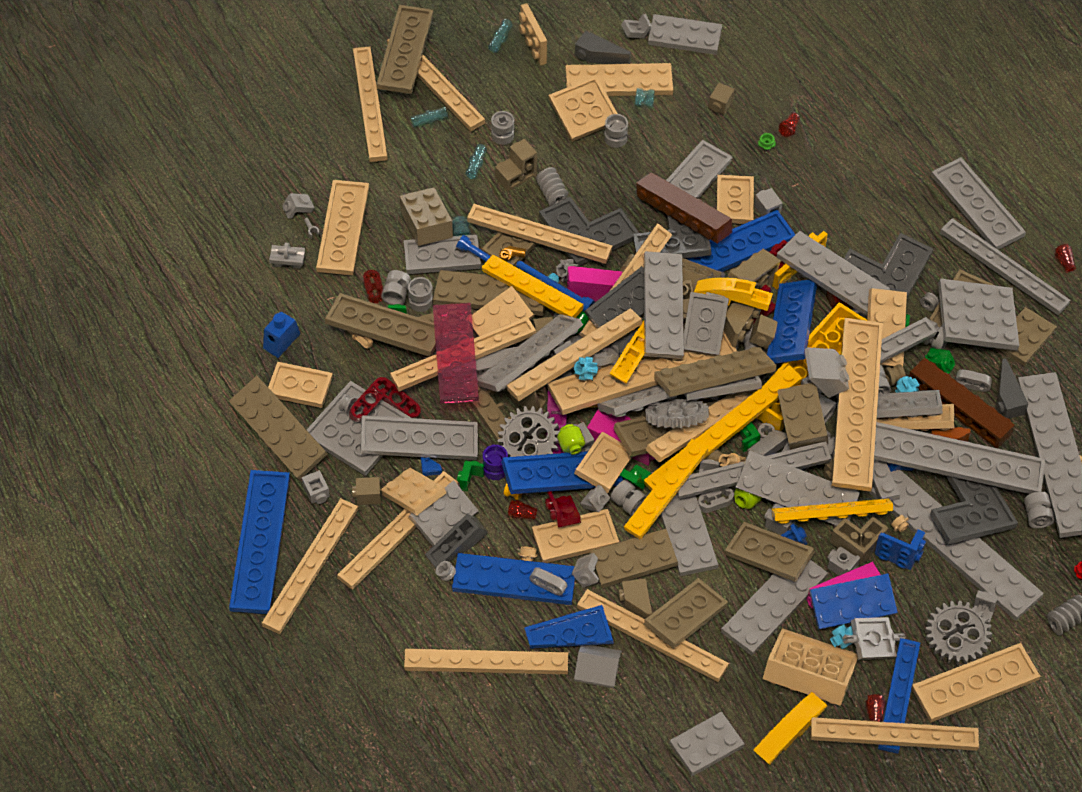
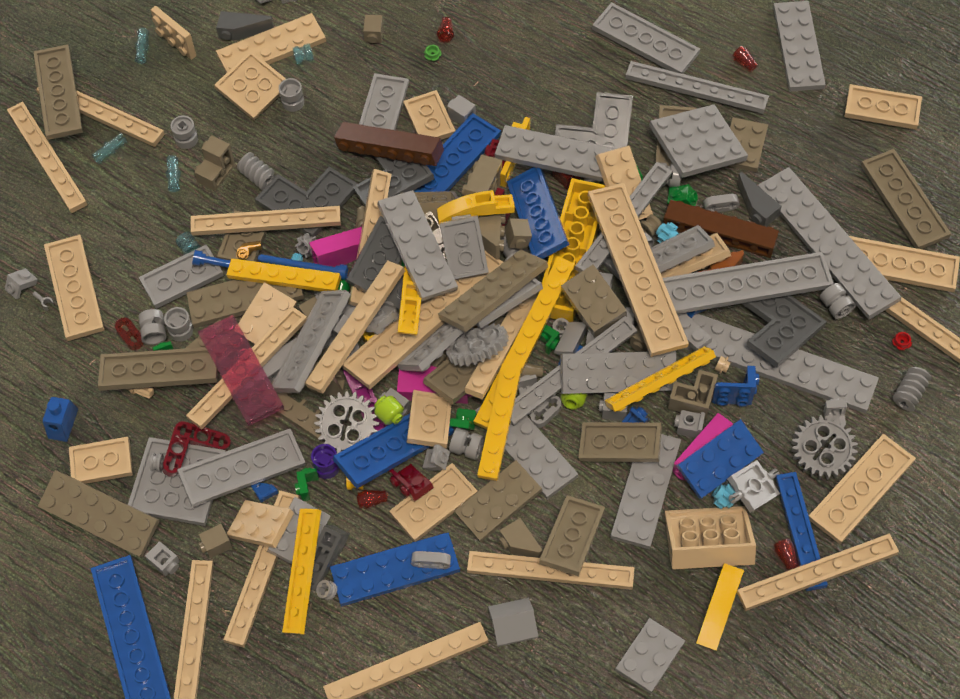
camera: 20 degrees left, 5 degrees up
light grey hips [269,242,305,269] -> none
dark tan brick [400,187,453,246] -> none
tan plate [518,546,538,561] -> none
blue wing [524,605,614,649] -> none
light grey bracket [572,553,599,588] -> none
medium azure gear [574,357,598,381] -> none
tan axle [718,453,746,466] -> none
light grey slope [805,347,849,398] -> none
light grey bush [920,292,939,311] -> none
none -> yellow plate [282,509,321,635]

